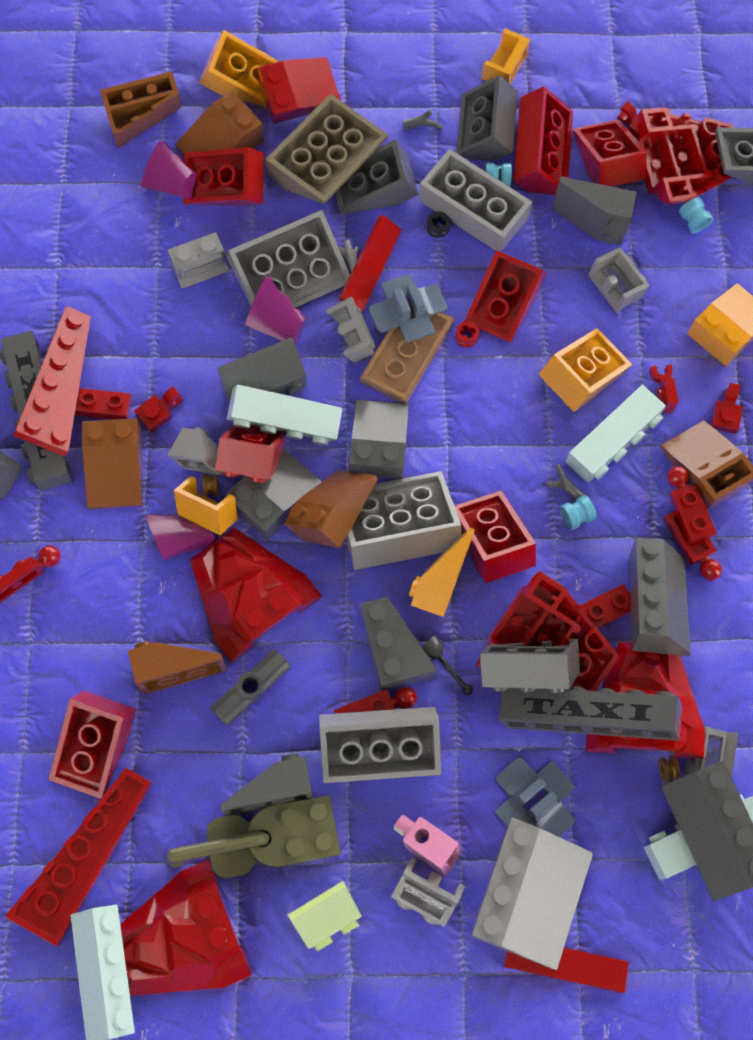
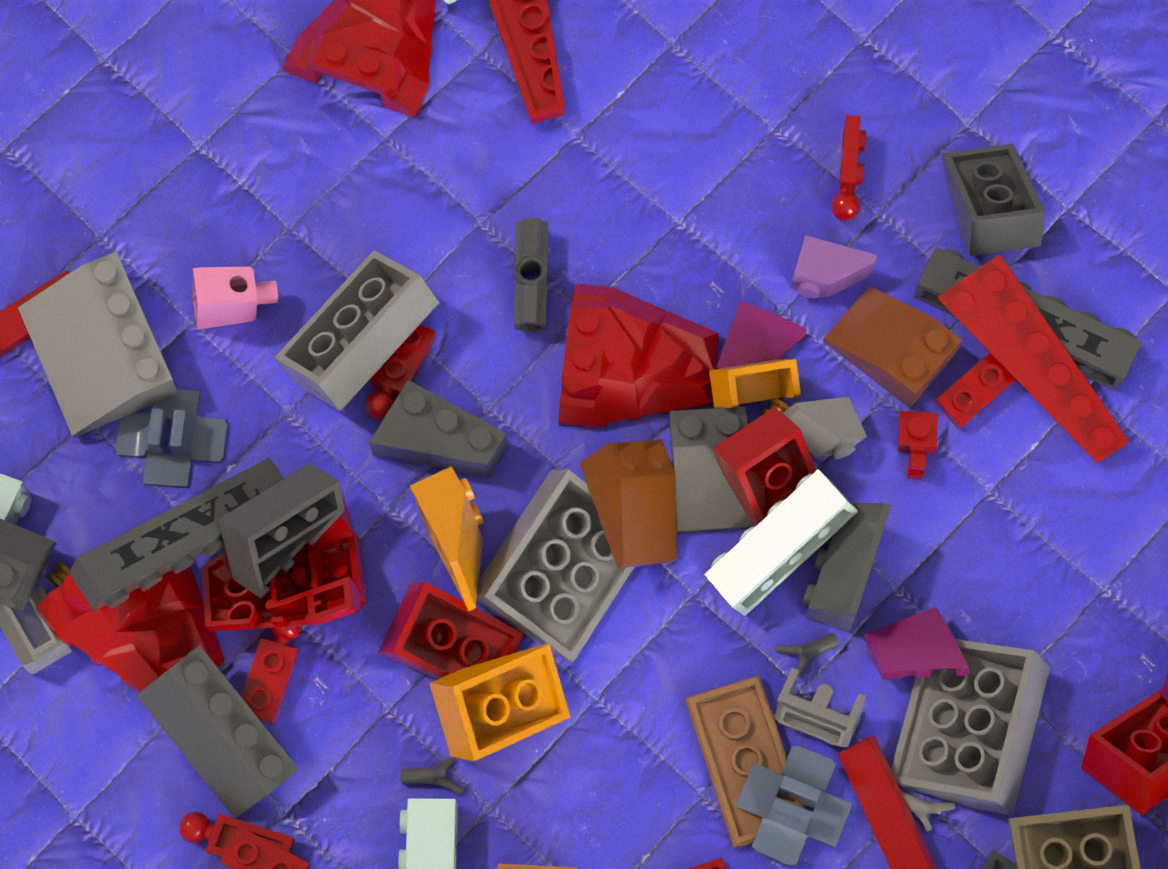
camera: 140 degrees right, 0 degrees up
slope [48,691,136,799] -> none
dark orange slope [128,641,227,695] -> none
olive plate [167,795,341,878] -> none
light grey window [168,232,229,289] -> none
dark grey slope [221,753,313,816] -> none
yellowish green slope [288,881,362,952] -> none
dark grey slope [349,400,409,479] -> none
light grey window [391,857,465,927] -> none
hinge [421,635,473,696] -> none
red bush [455,321,479,348] -> none
medium azure wheel [559,495,597,531] -> none
none -> light orange slope [429,644,570,761]
none -> dark grey bar [775,633,839,676]
none -> medium lavender slope [791,235,877,299]

